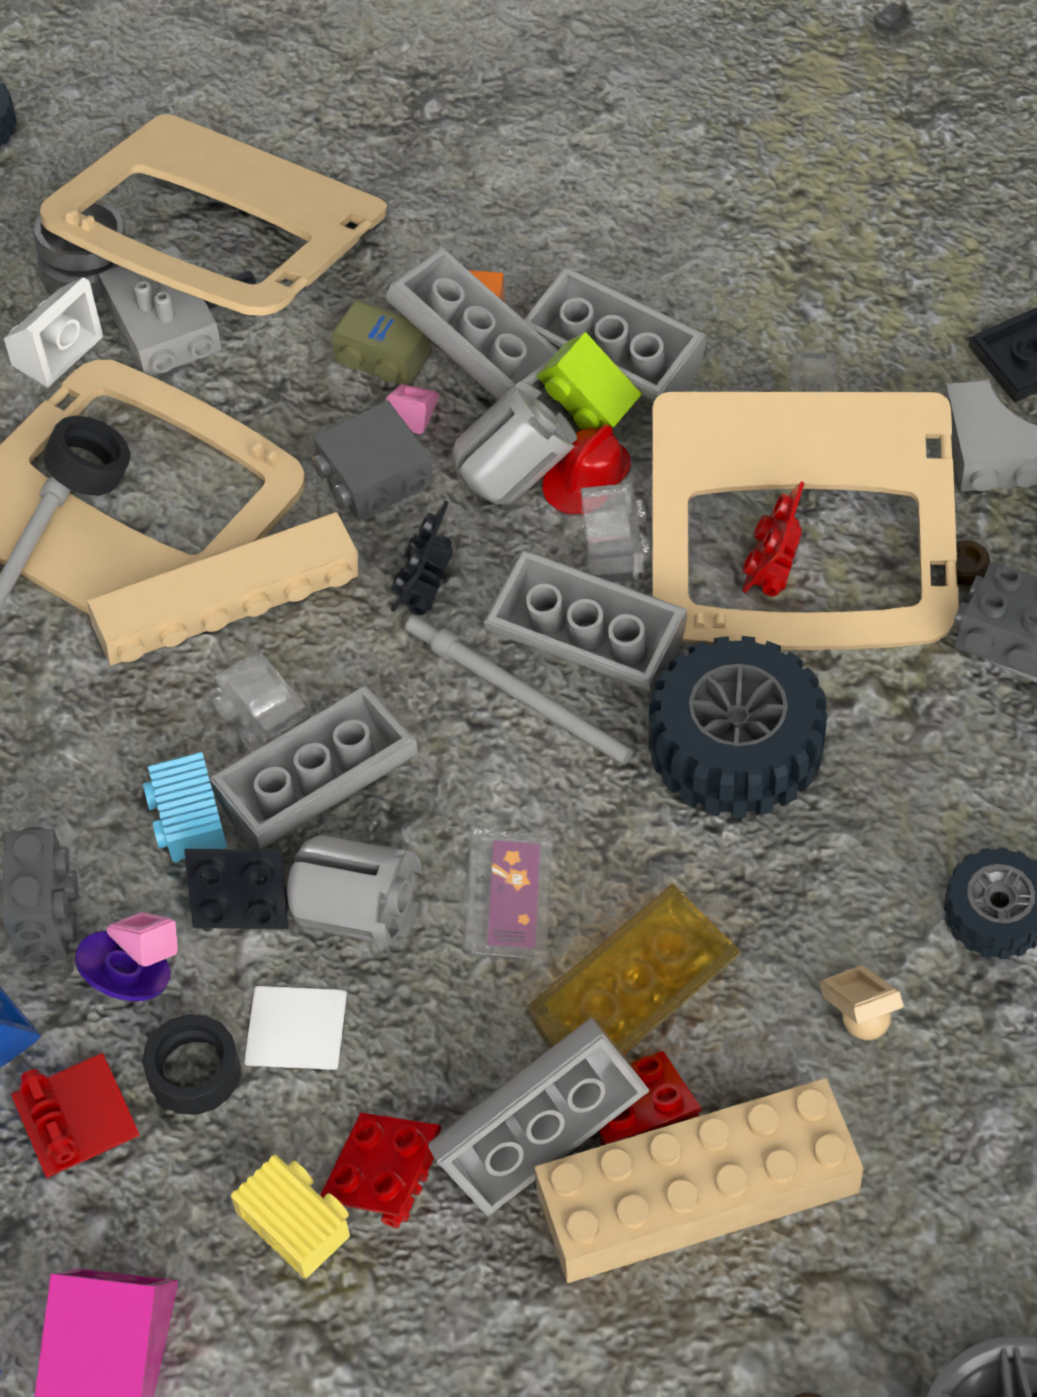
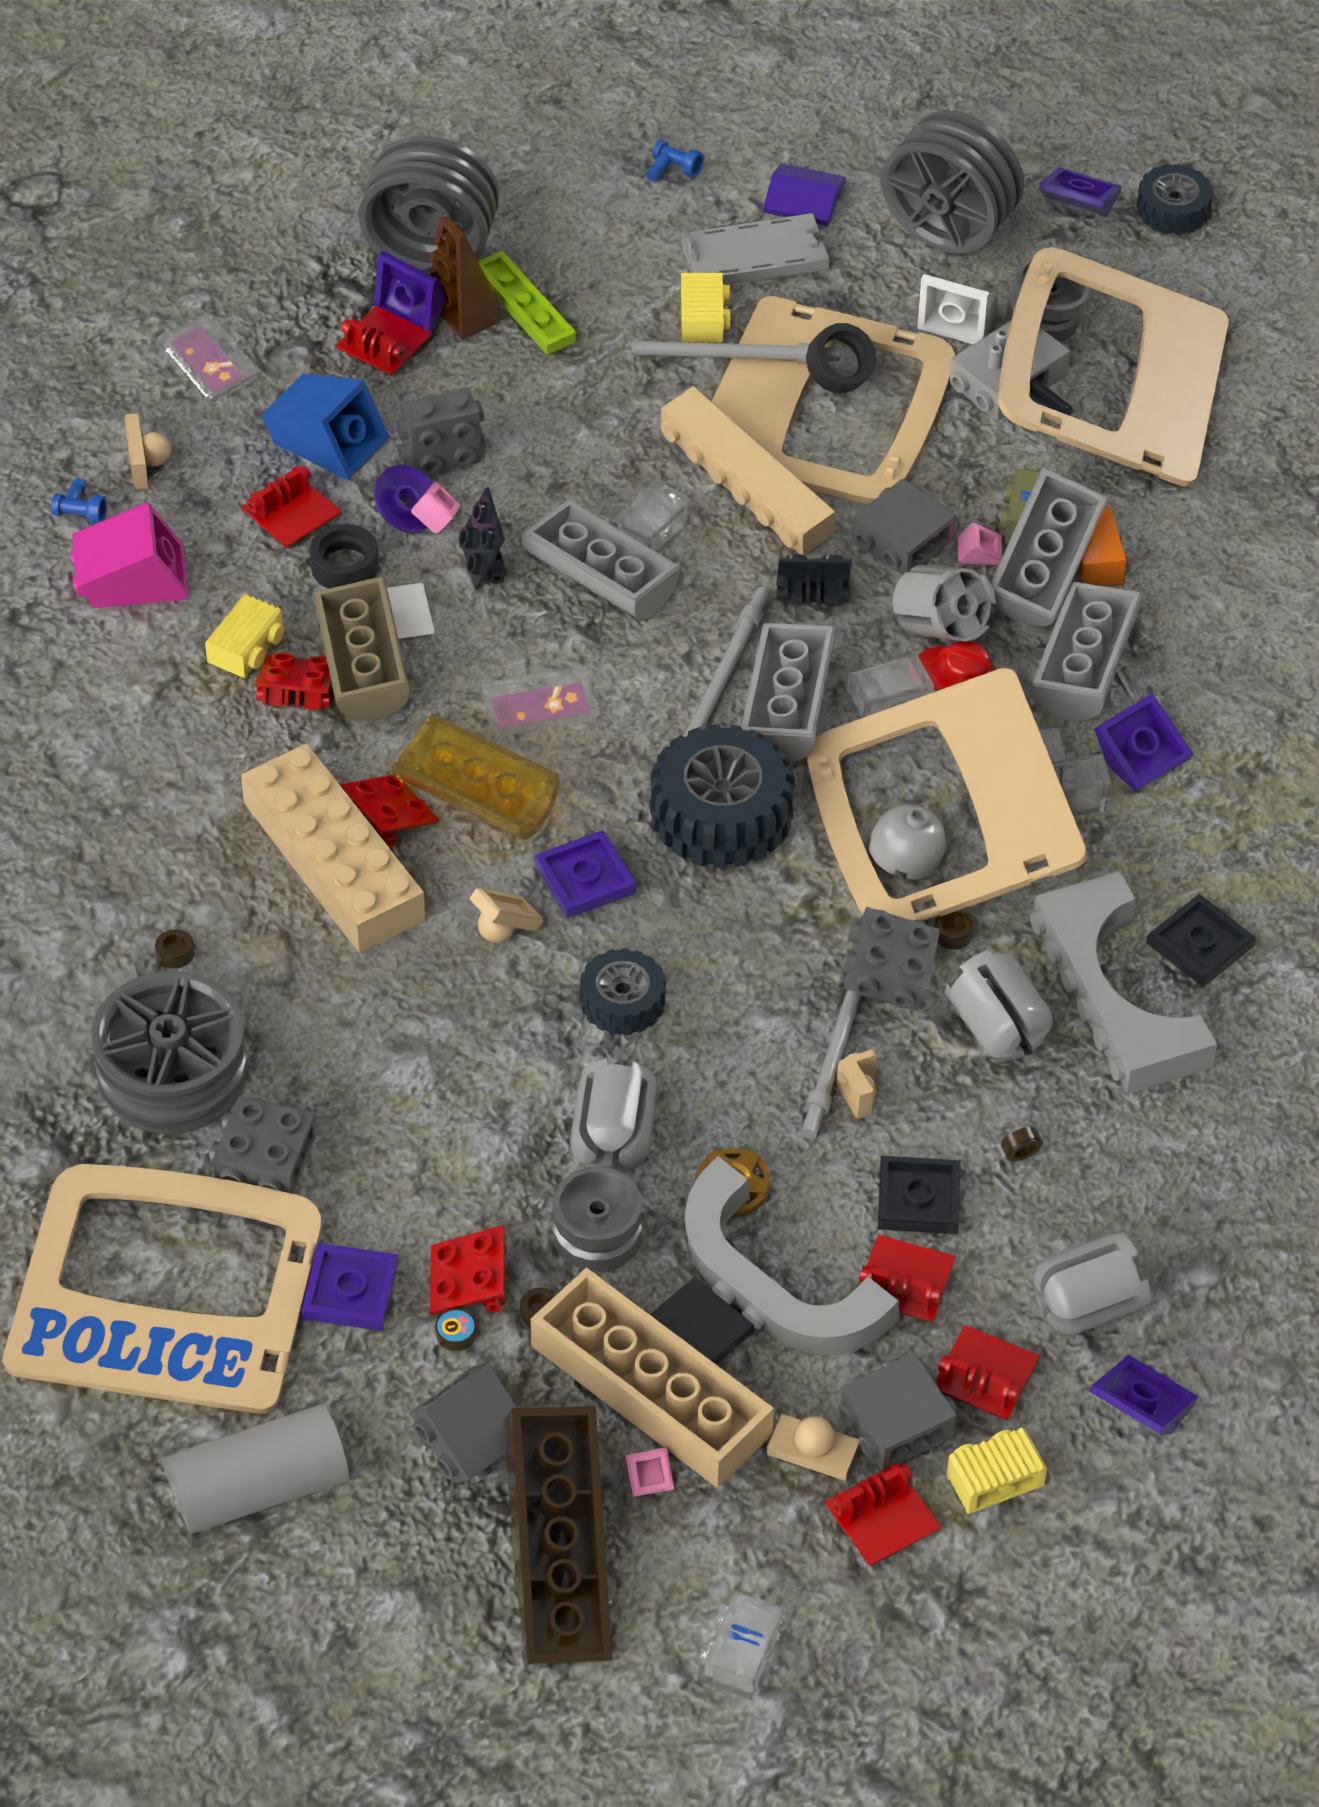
camera: 70 degrees right, 5 degrees down
medium azure brick [143,751,227,863] -> none
light grey cylinder [286,835,422,946] -> none
light grey brick [428,1017,649,1216] -> none
lime brick [536,332,642,429] -> none
red hinge [742,481,805,597] -> none
none -> dark tan brick [313,576,410,721]
none -> dark purple plate [534,830,636,919]
none -> light grey cylinder [869,804,947,880]
none -> dark purple slope [1094,693,1194,791]

